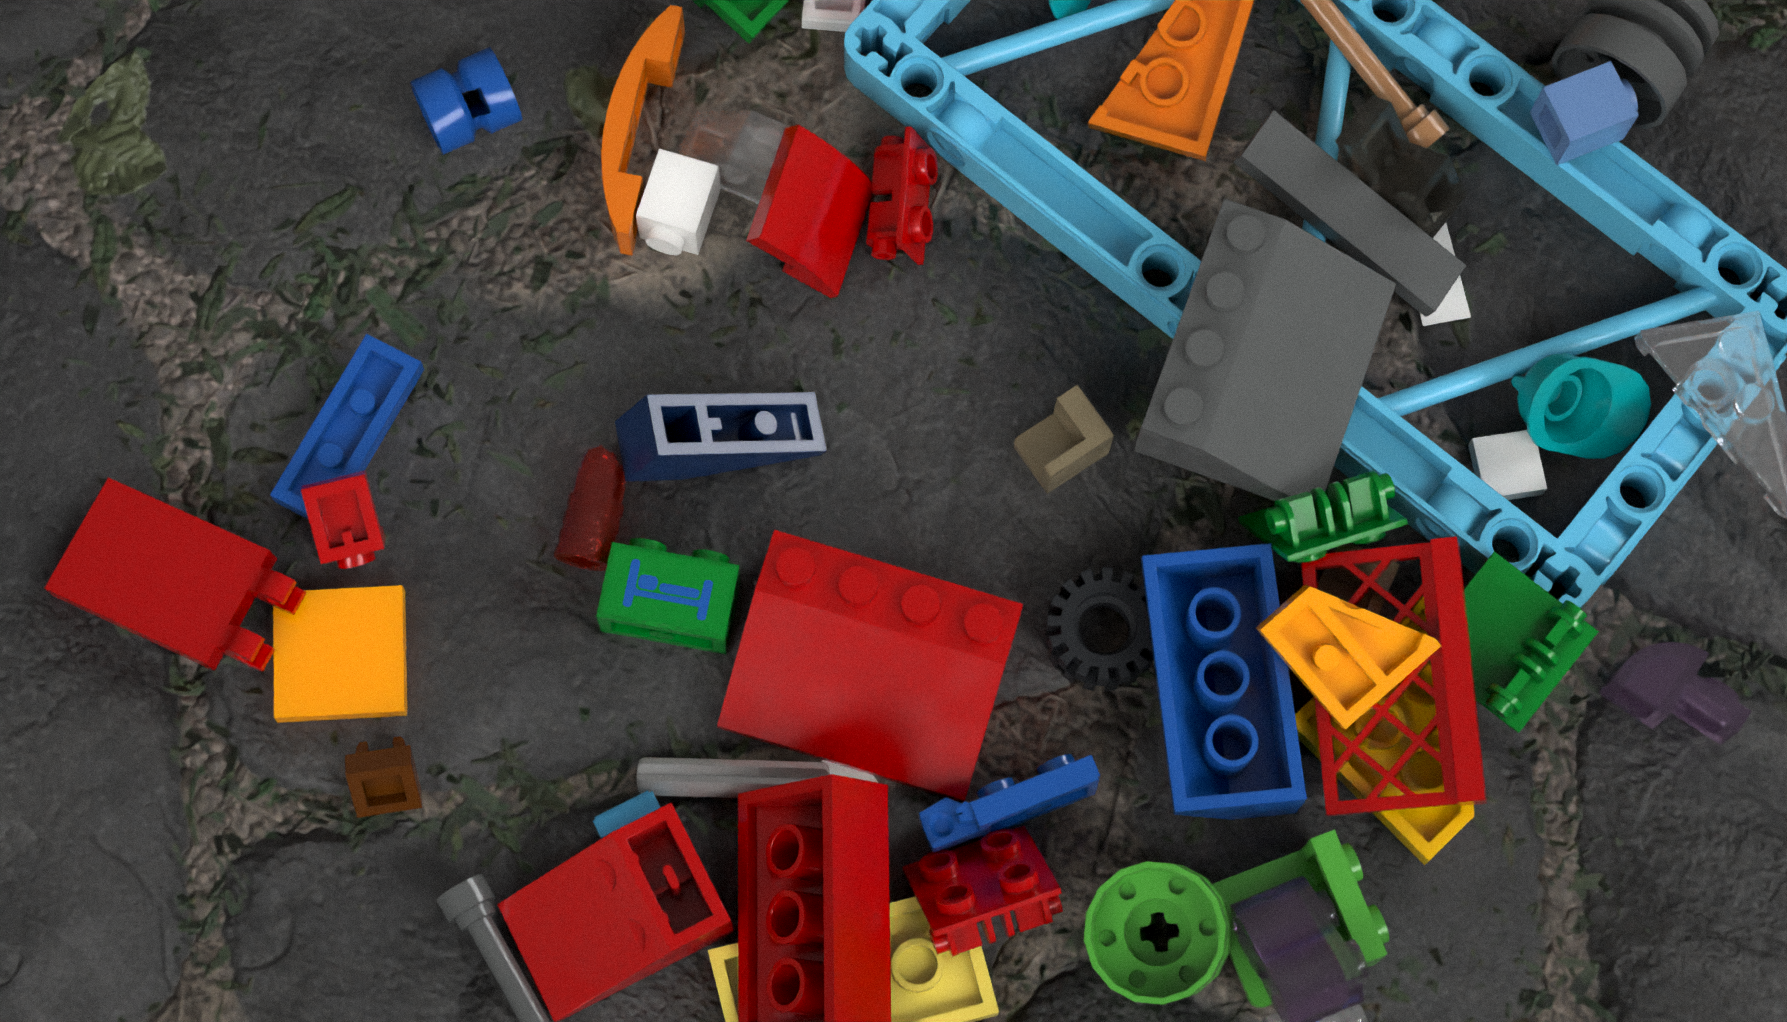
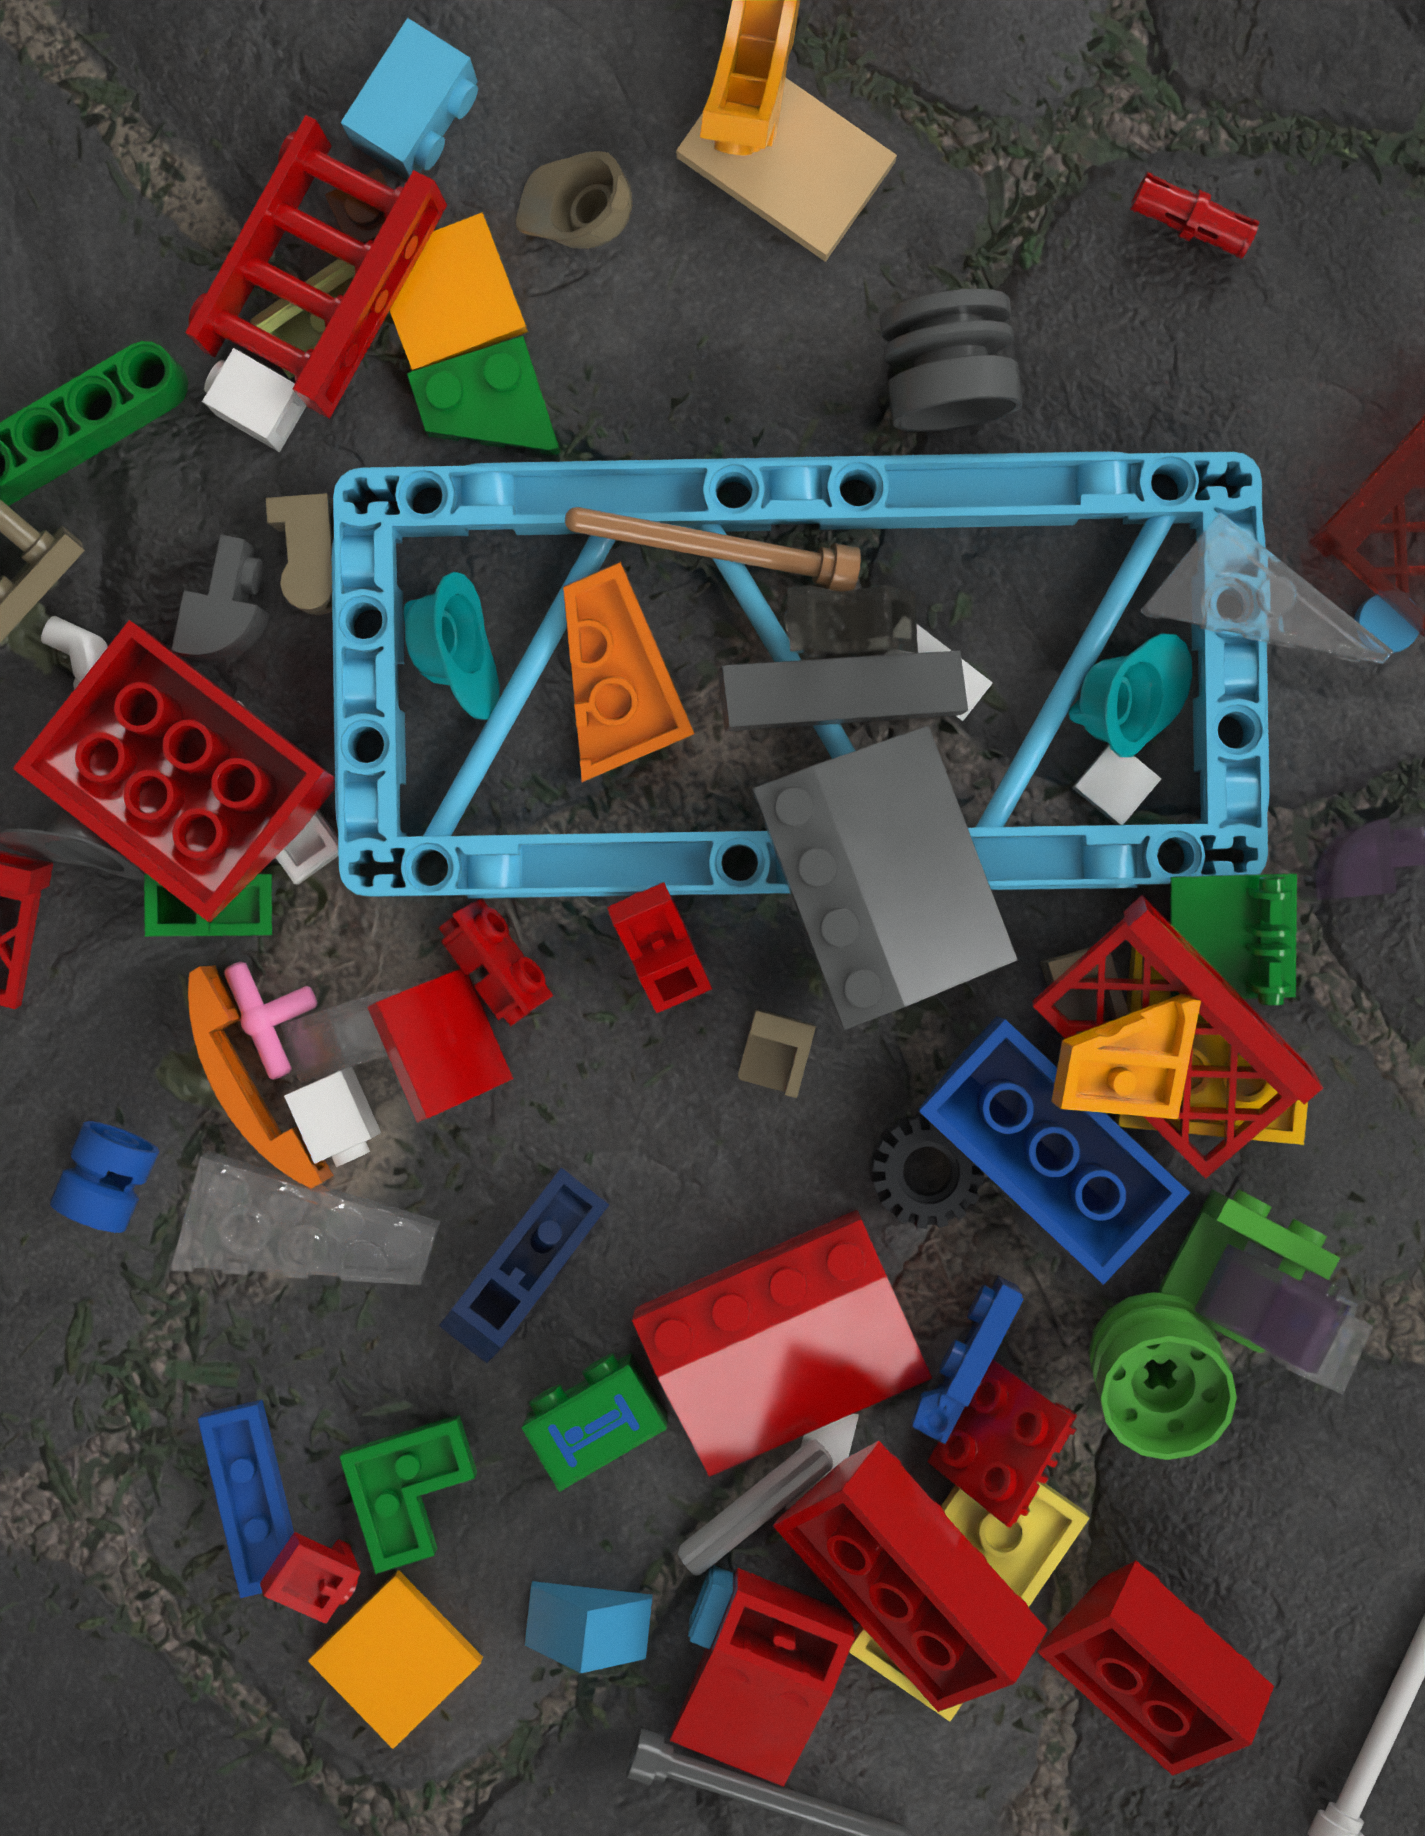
camera: 35 degrees left, 15 degrees up
red tile [44,477,306,672] -> none
reddish brown tile [345,736,422,818] -> none
clear red hinge [554,445,627,571] -> none
green hinge [1238,470,1408,563] -> none
medium blue brick [1530,61,1639,165] -> none
none -> clear wing [171,1151,441,1285]
none -> bright pink piece [224,961,318,1080]
none -> green plate [339,1414,478,1574]
none -> dark azure slope [525,1581,653,1673]
none -> red brick [607,882,712,1013]

